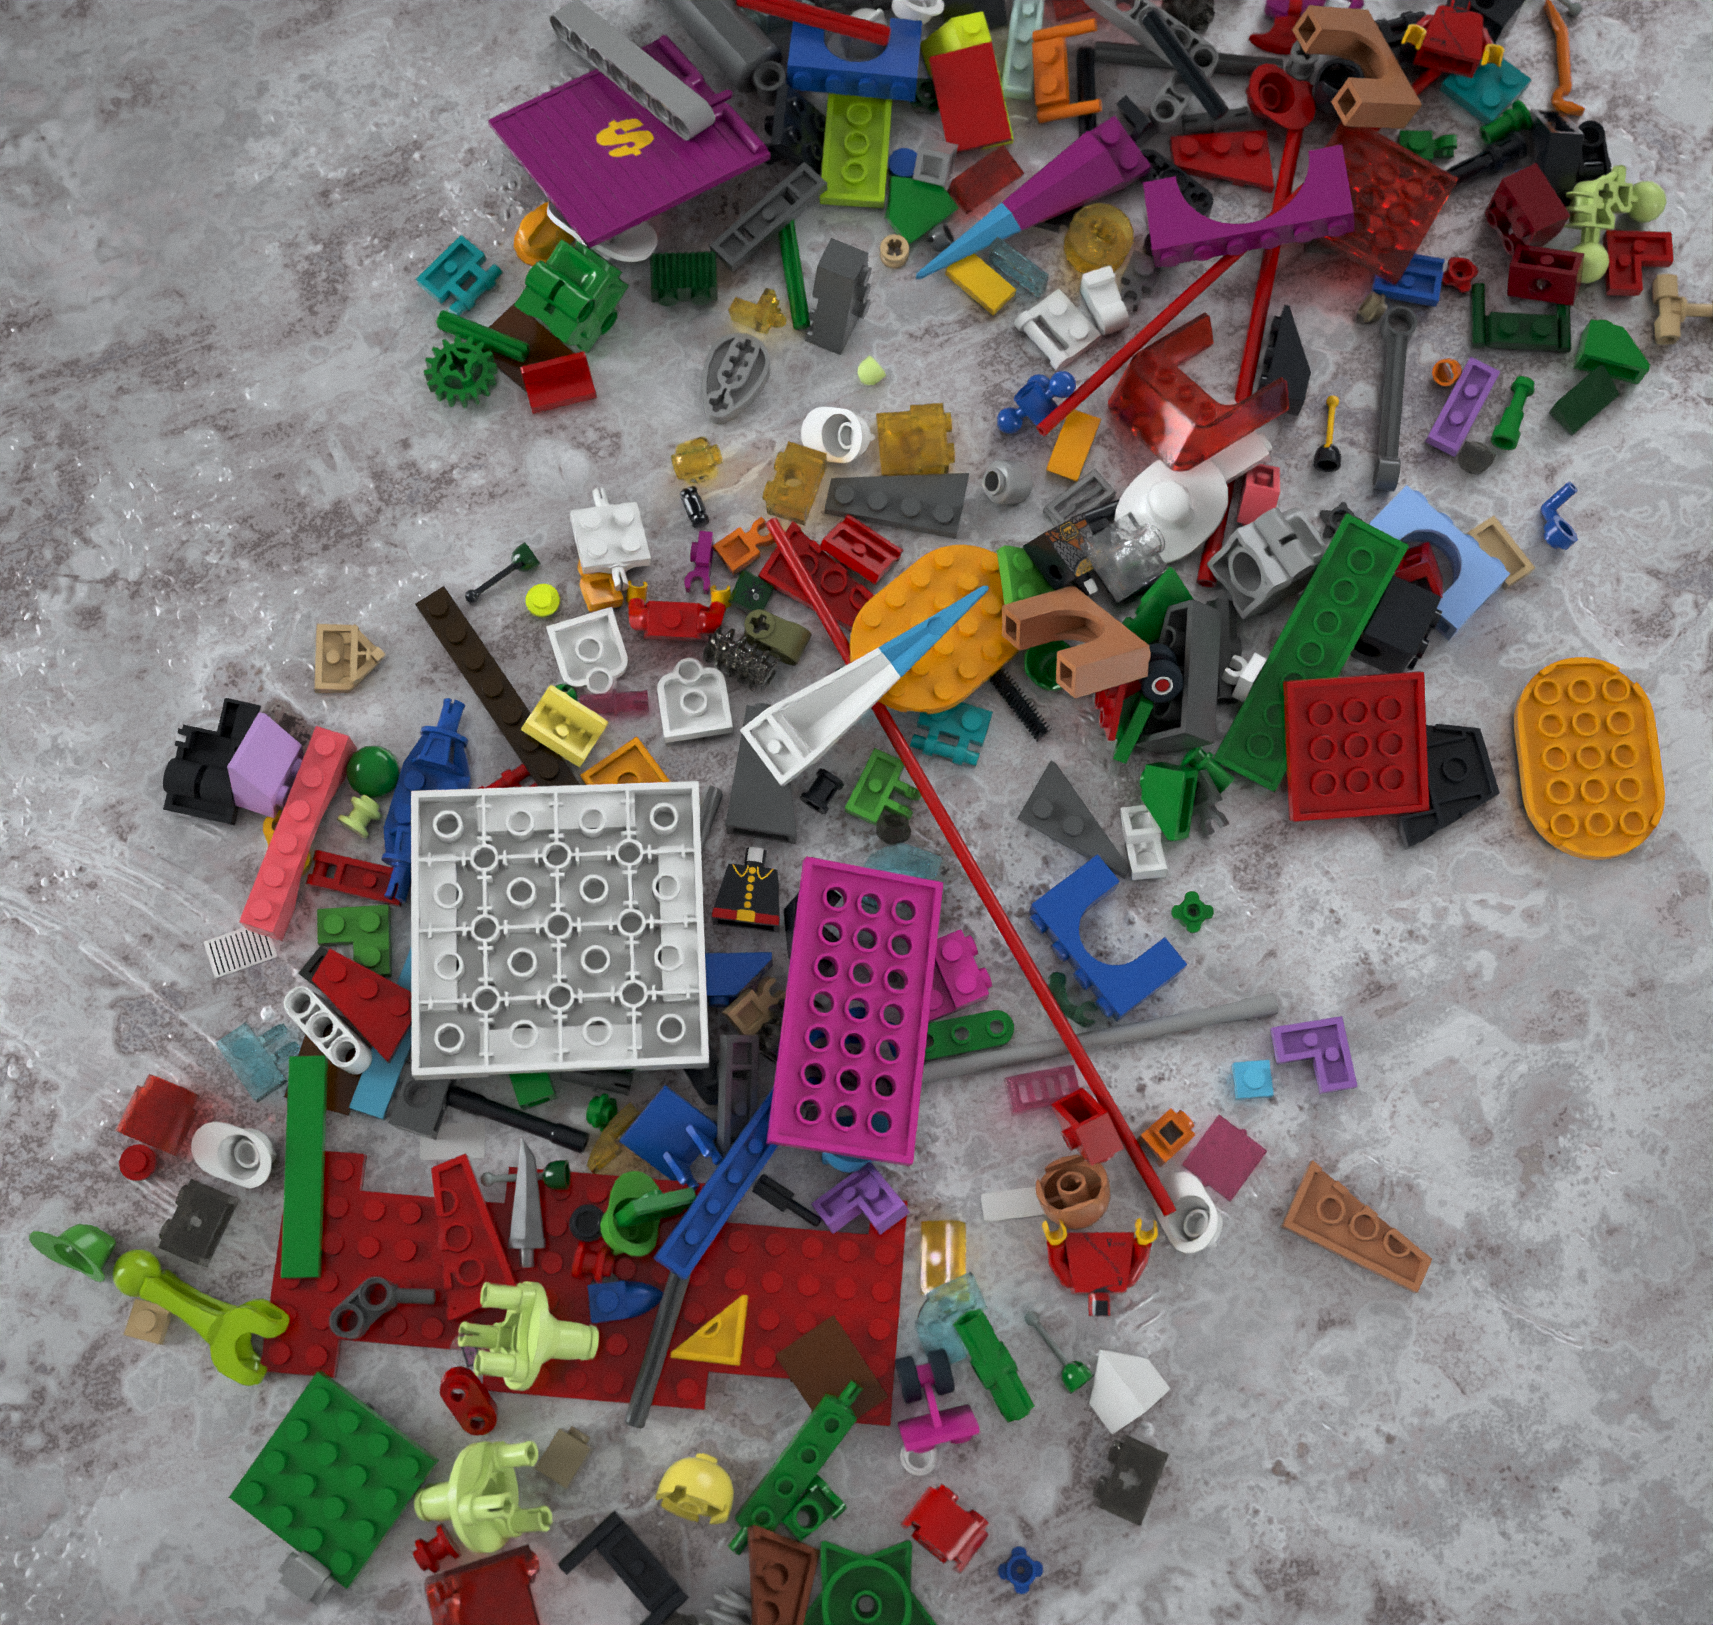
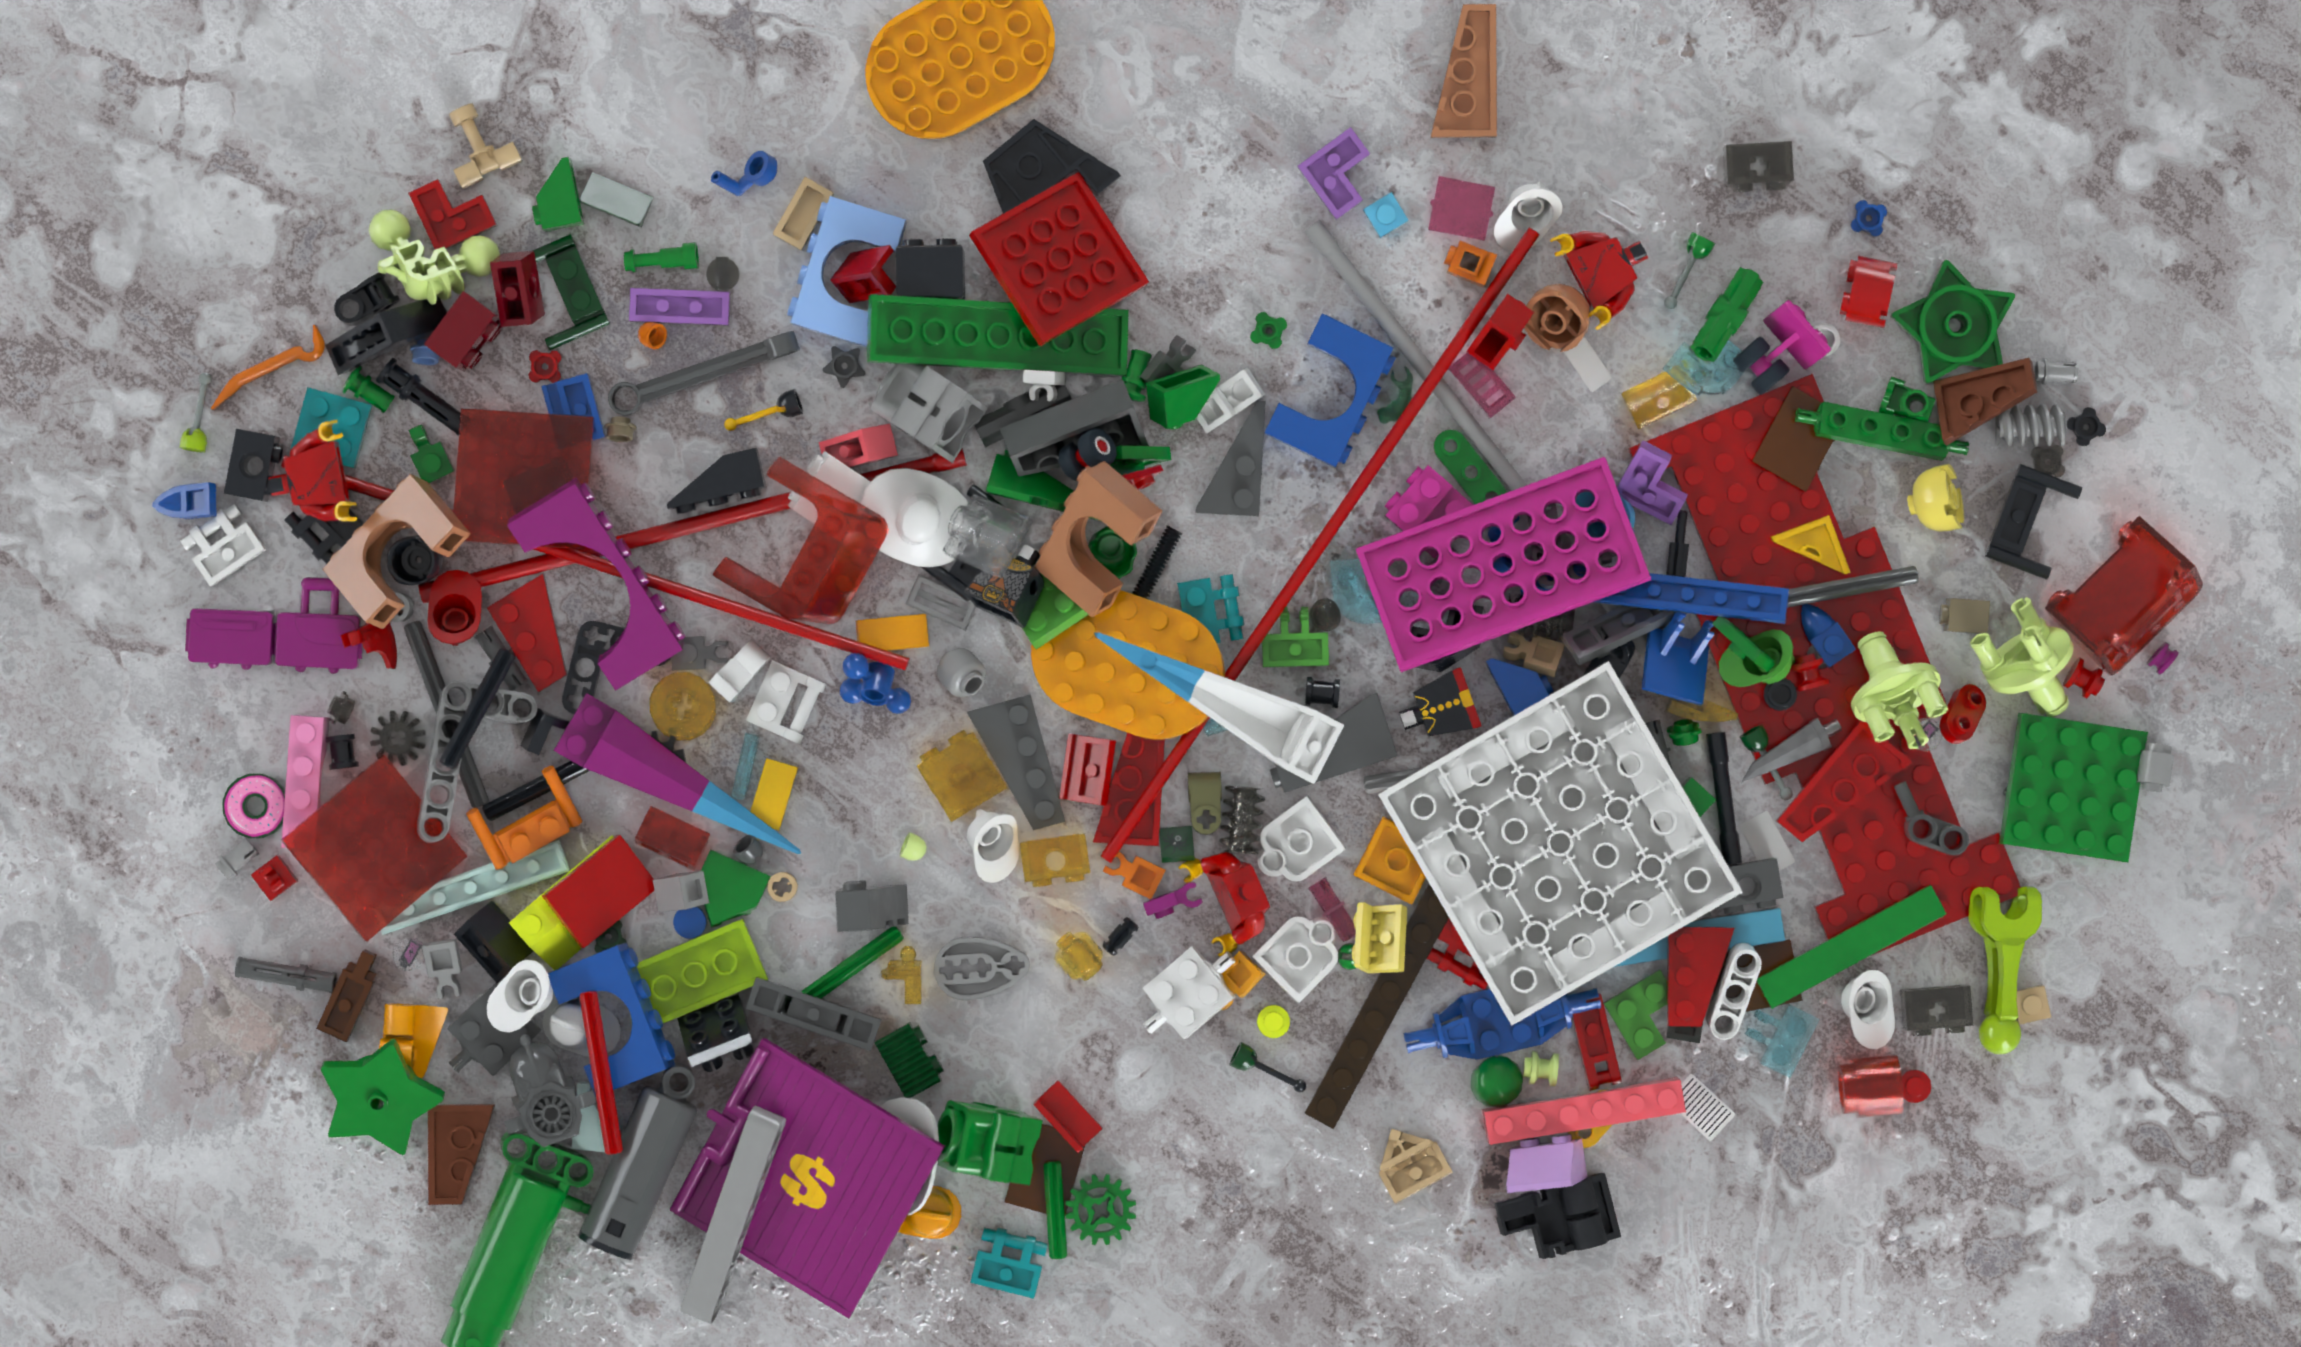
camera: 115 degrees left, 15 degrees up
bright green piece [29,1223,116,1282] -> none
white slope [1089,1349,1170,1435] -> none

